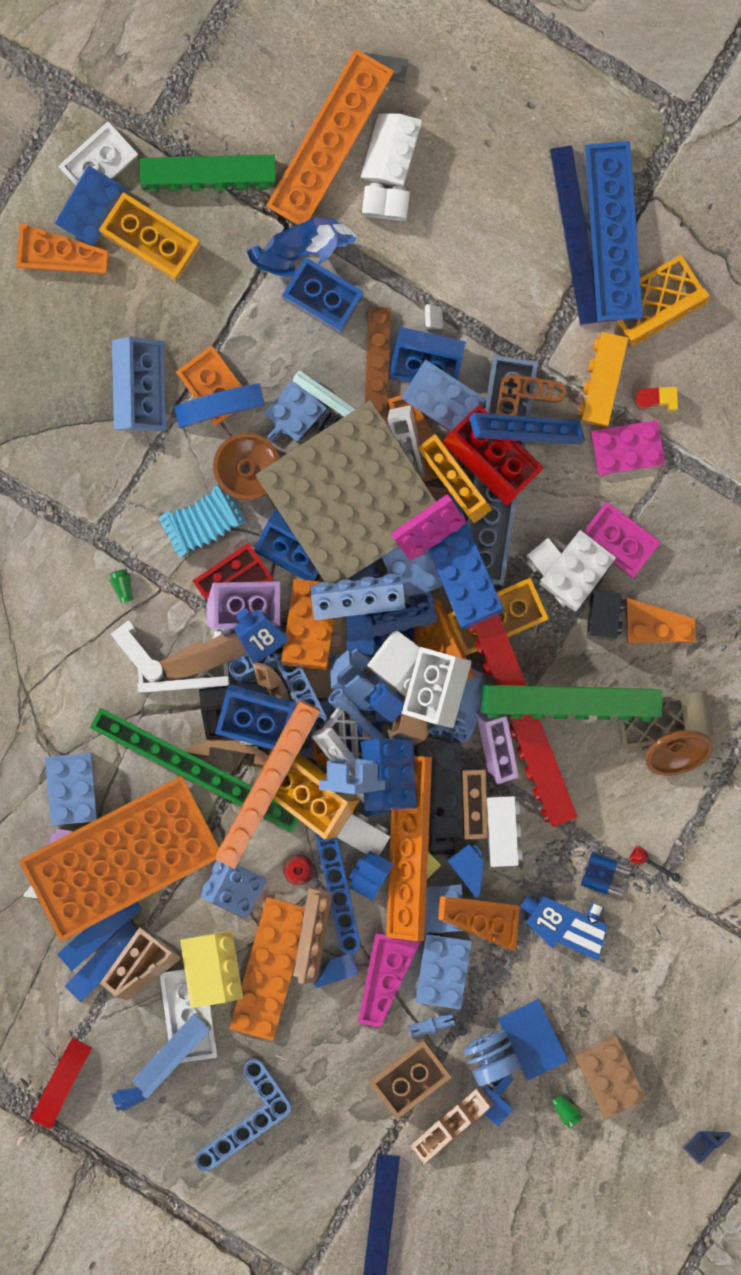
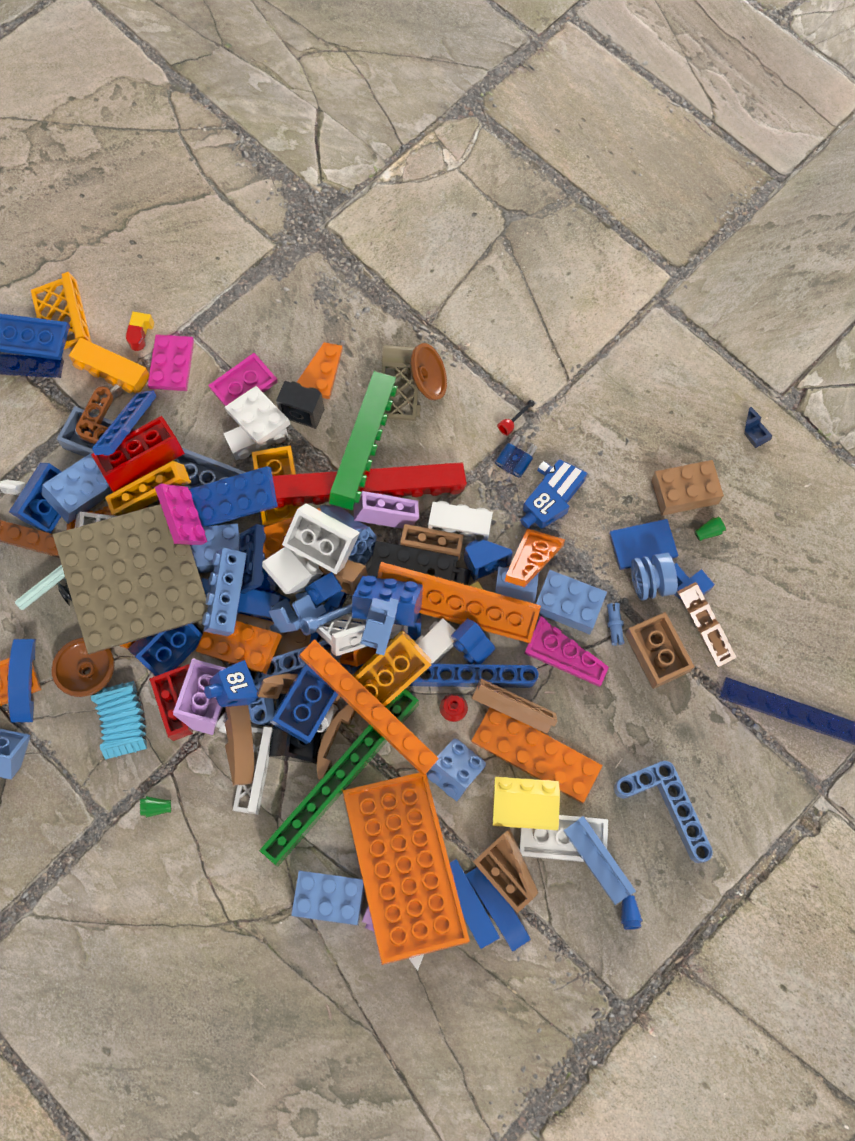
camera: 75 degrees left, 15 degrees down
red slope [31,1037,93,1130] -> none
white leg [111,620,164,682] -> none
medium blue plate [264,380,327,443] -> none
blue slope [314,954,358,988] -> none

